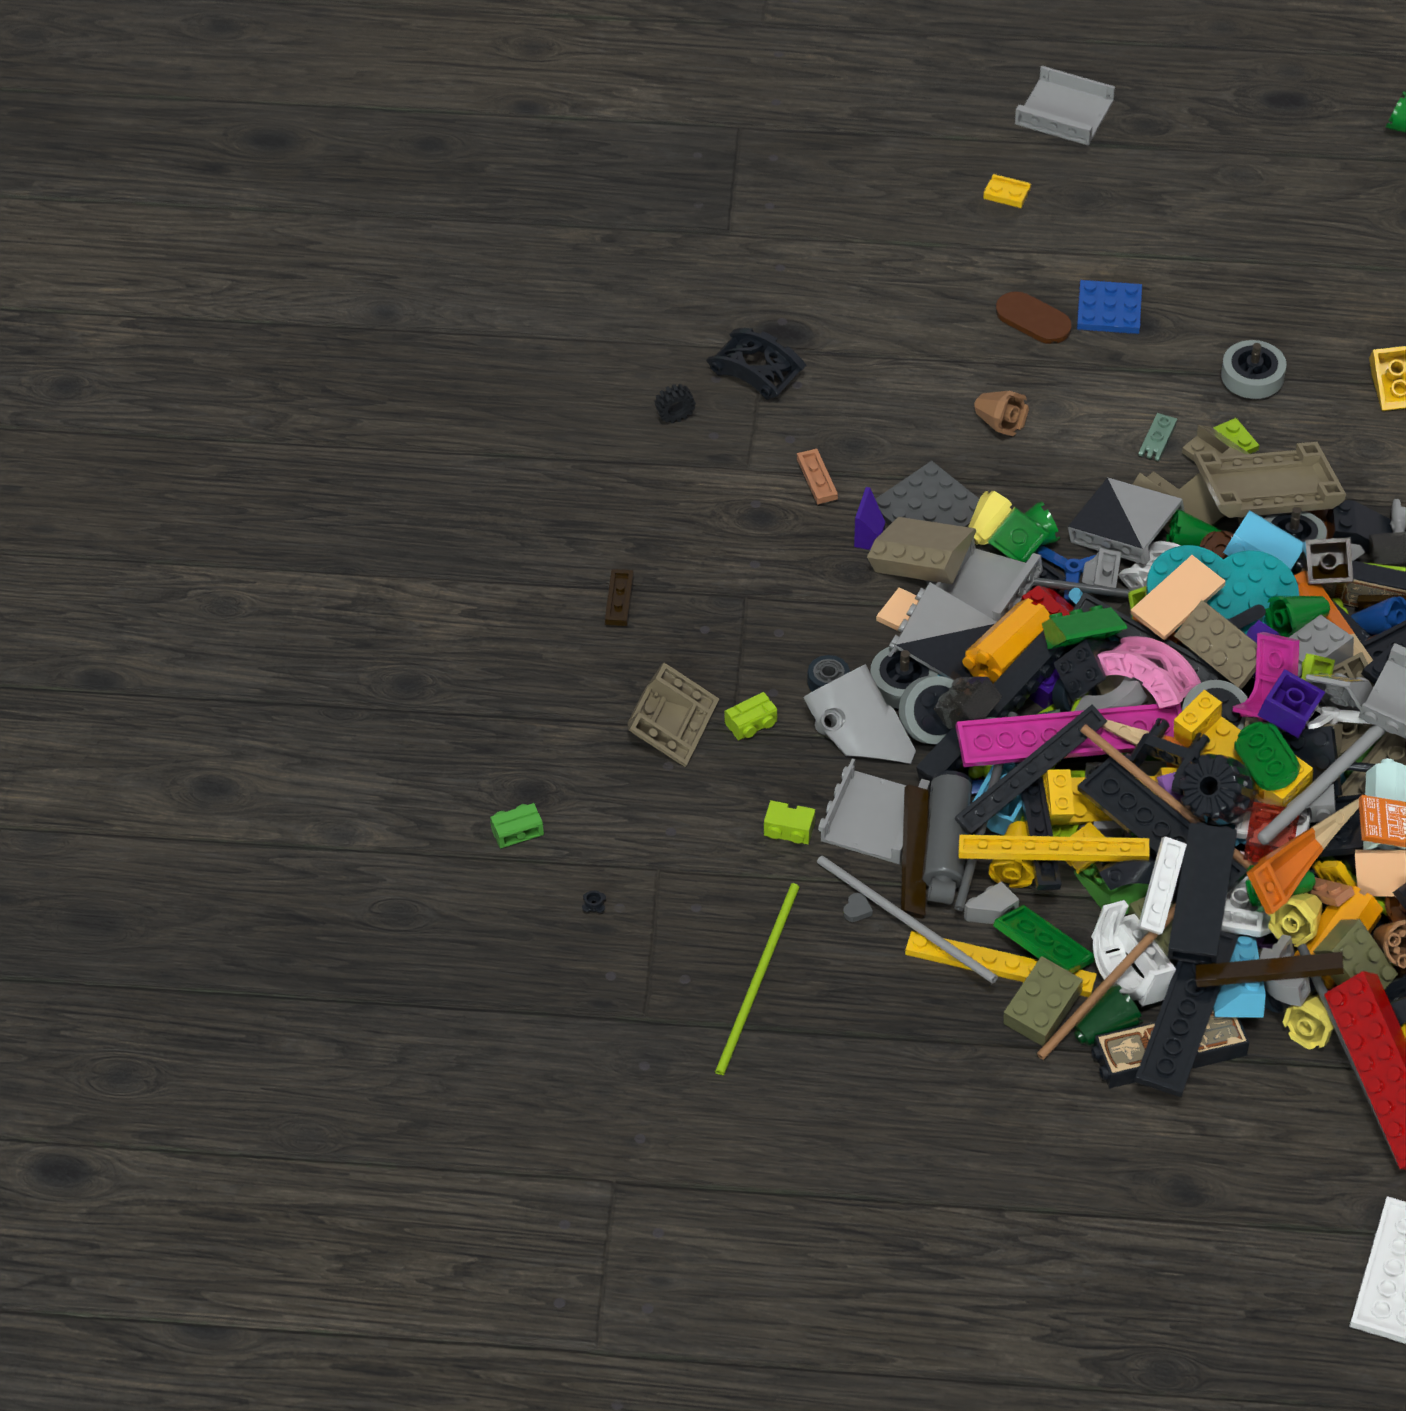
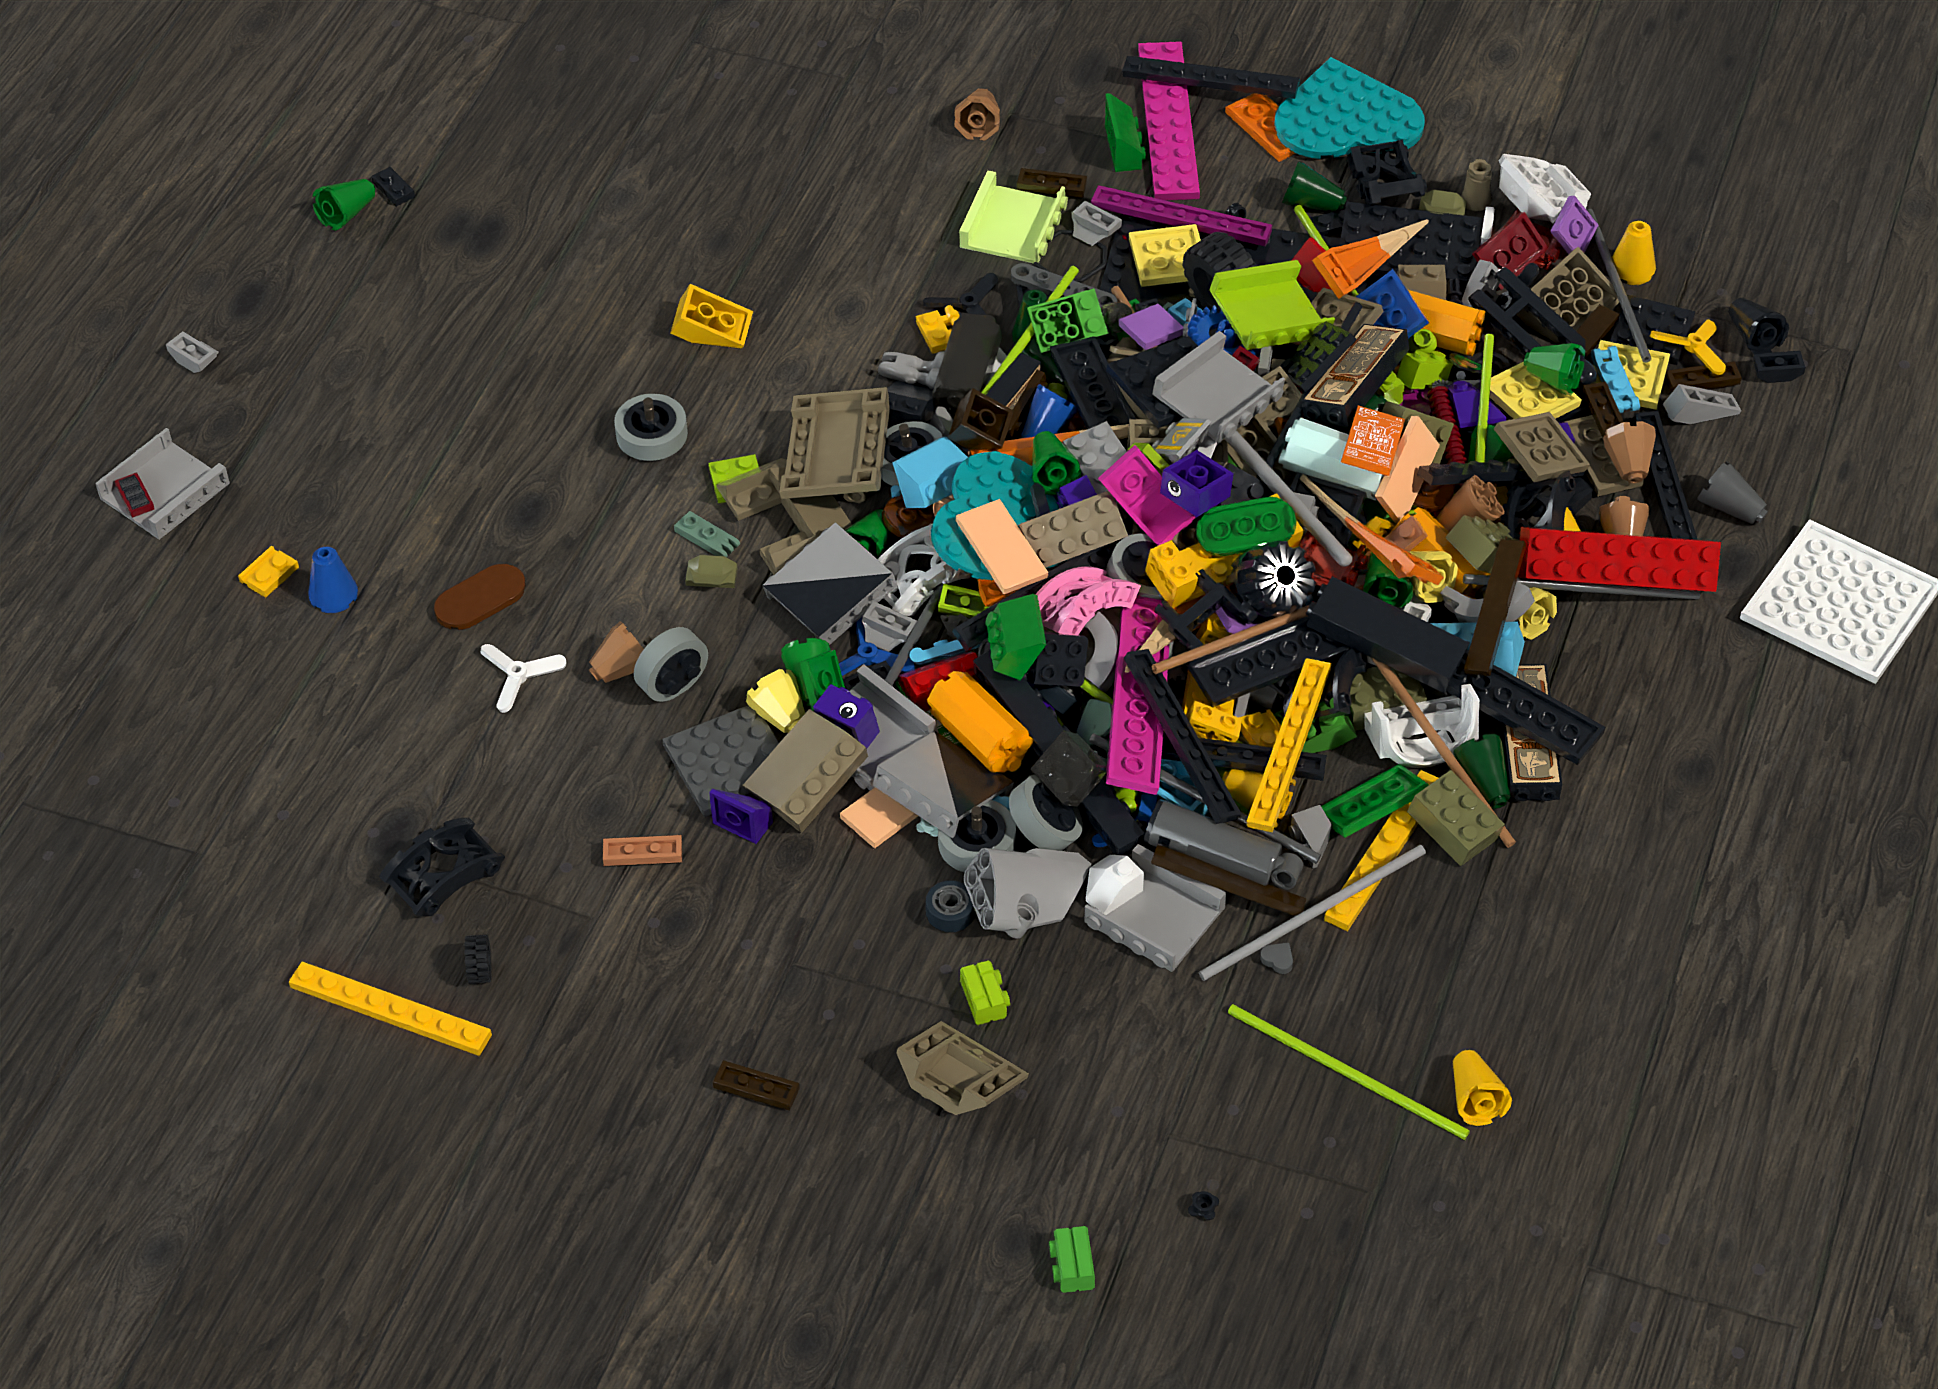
camera: 75 degrees left, 0 degrees up
lime brick [764,800,815,845] -> none
blue plate [1077,280,1142,334] -> none
white plate [1137,837,1187,935] -> none
none -> tile [114,472,155,518]
none -> light grey slope [166,331,219,373]
none -> yellow plate [289,962,492,1056]
none -> blue cone [308,547,358,613]
none -> white piece [481,644,566,713]
none -> light grey wheel [634,627,708,702]
none -> olive slope [685,555,738,588]
none -> dark purple brick [813,684,880,749]
none -> white slope [1086,855,1144,915]
none -> yellow cone [1453,1050,1512,1126]

